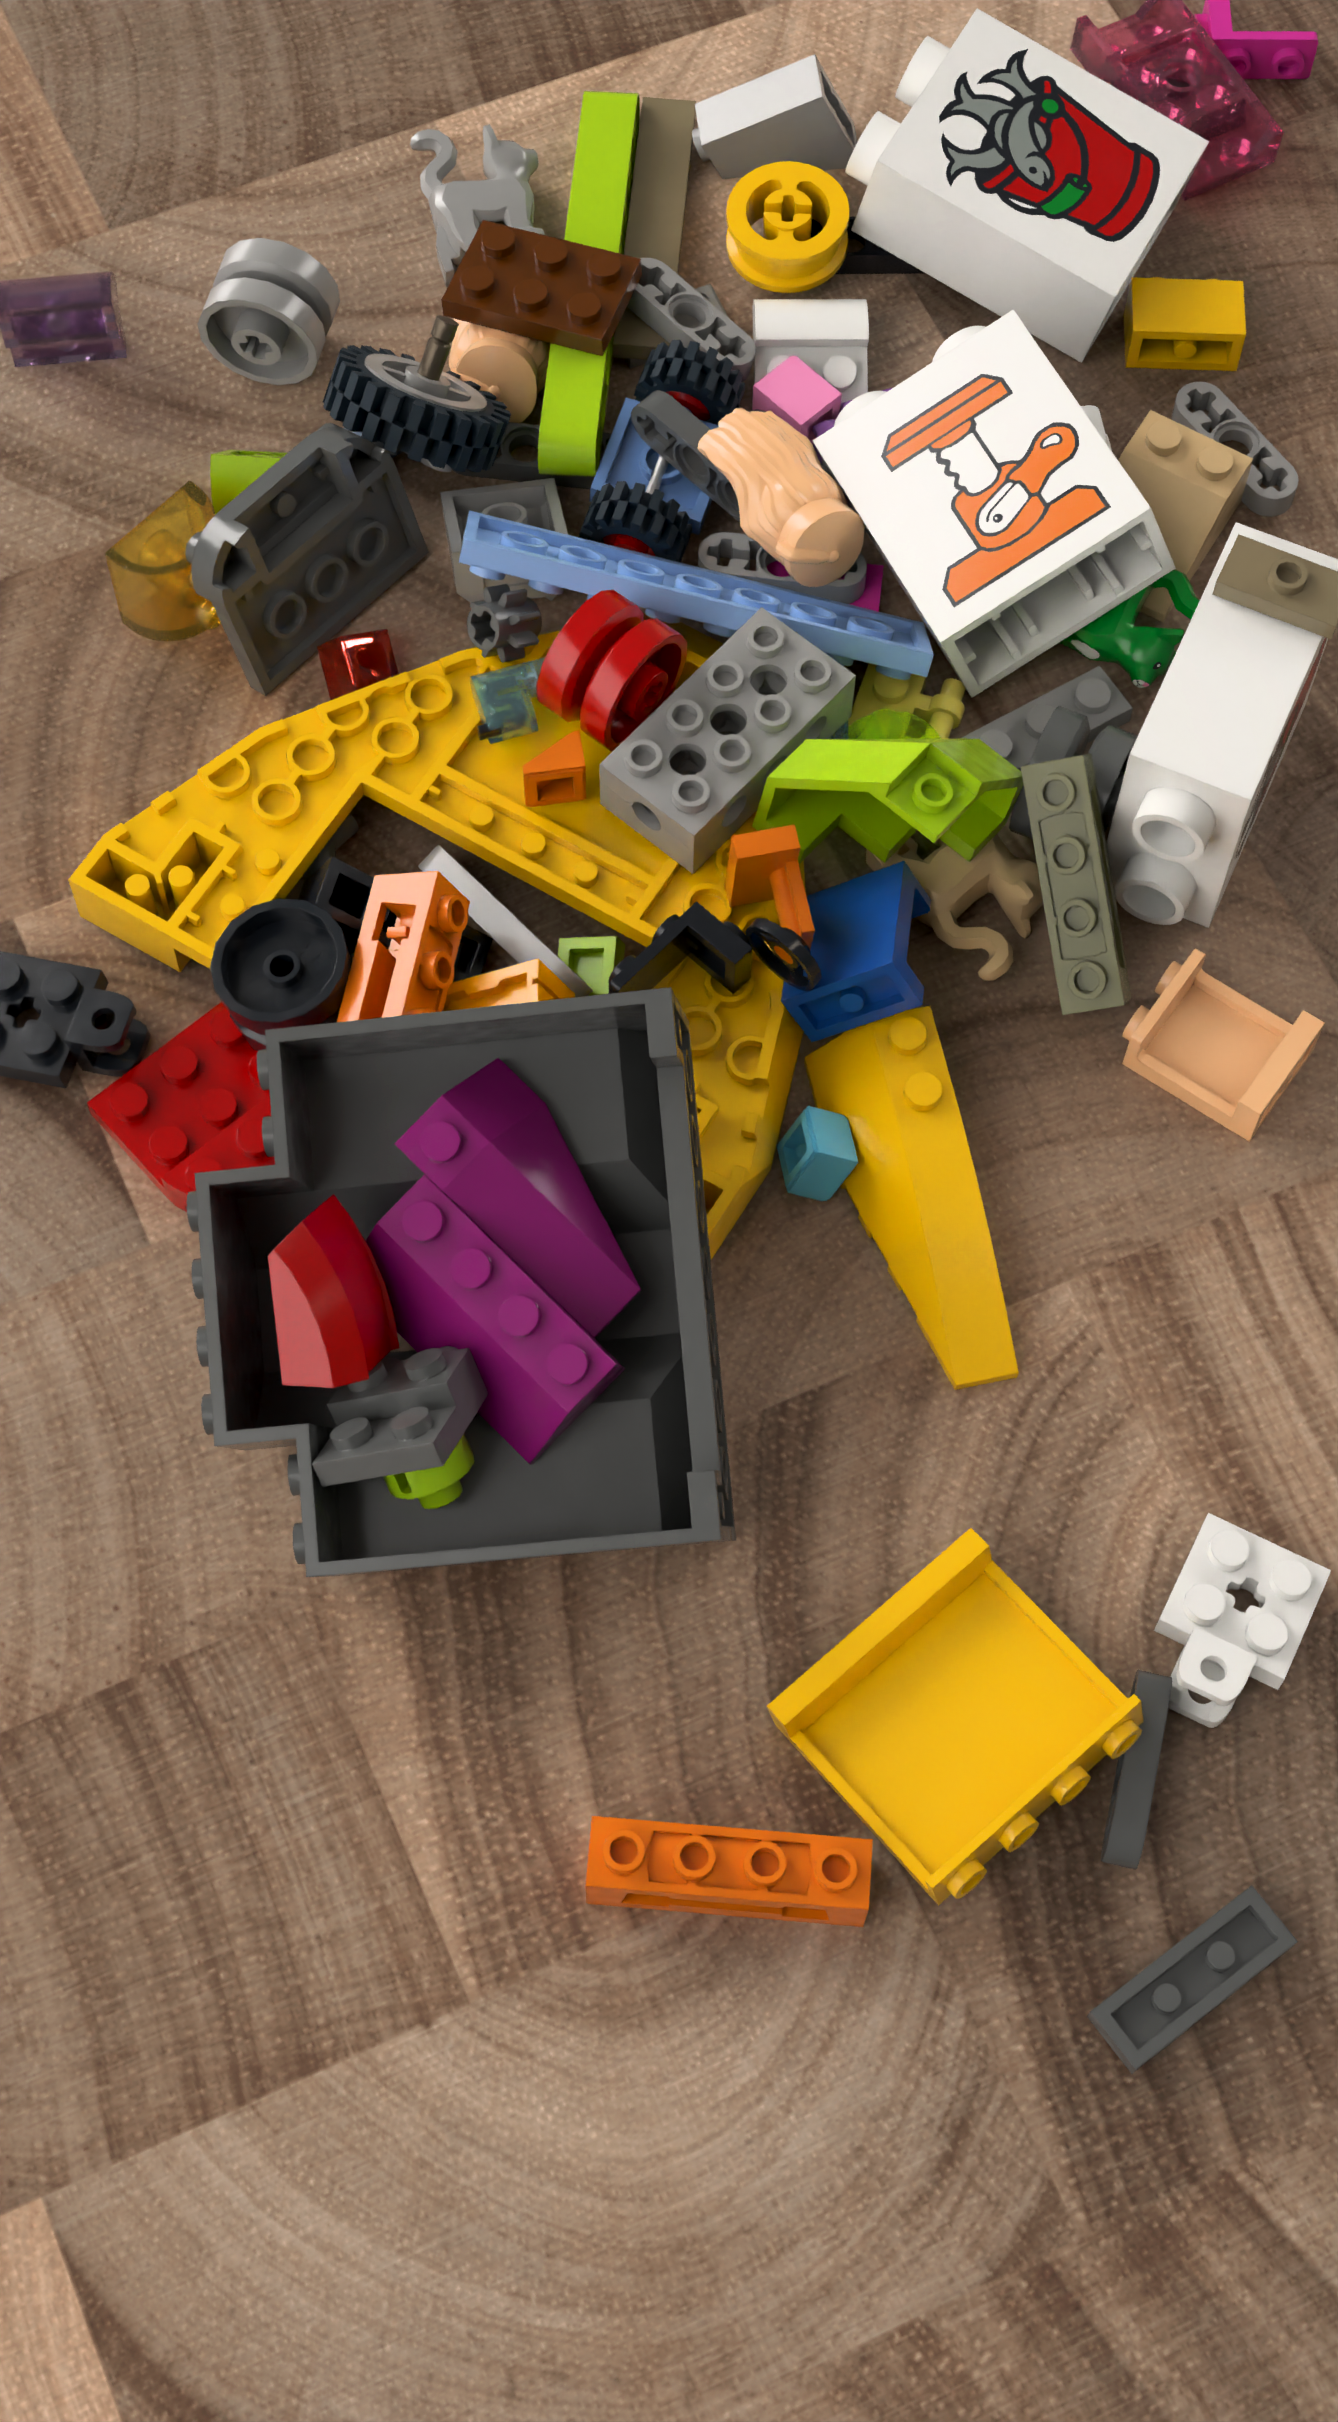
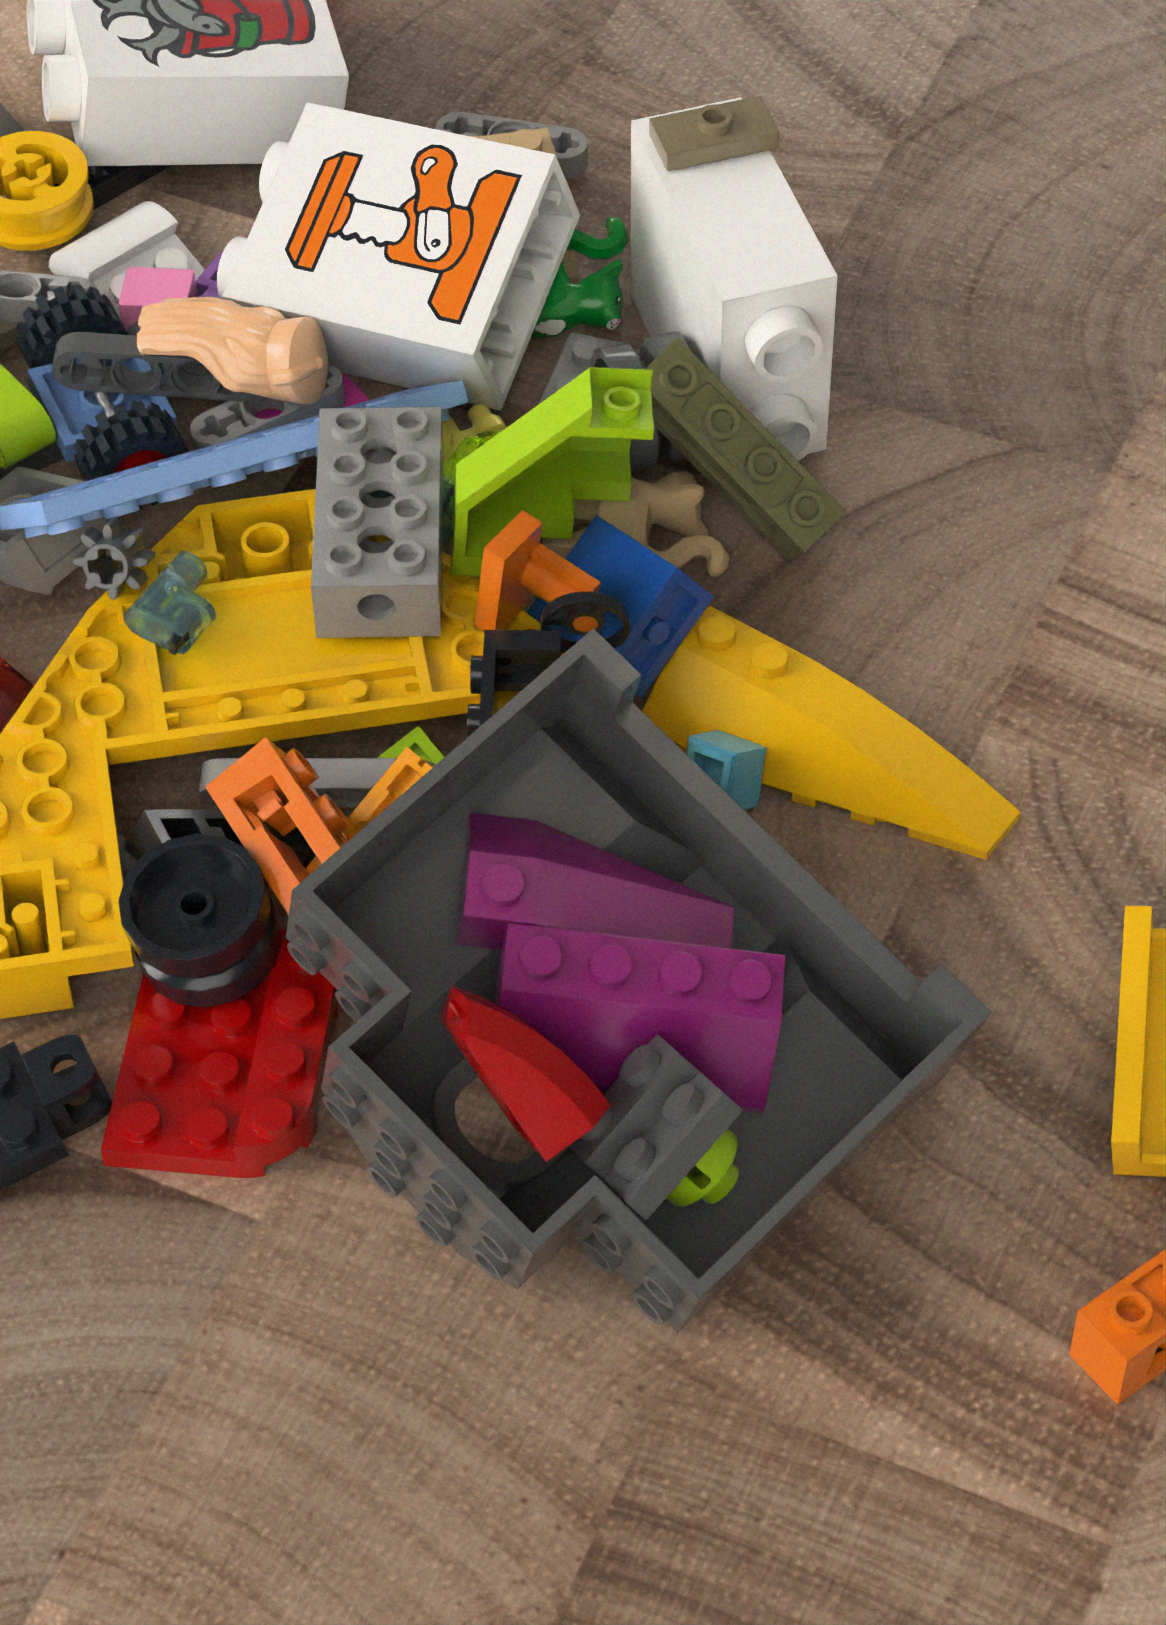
camera: 40 degrees left, 15 degrees down
orange slope [522,730,587,807] -> none
red wheel [536,590,687,752] -> none
light nougat panel [1122,948,1325,1142] -> none
yellow brick [1124,277,1246,371] -> none

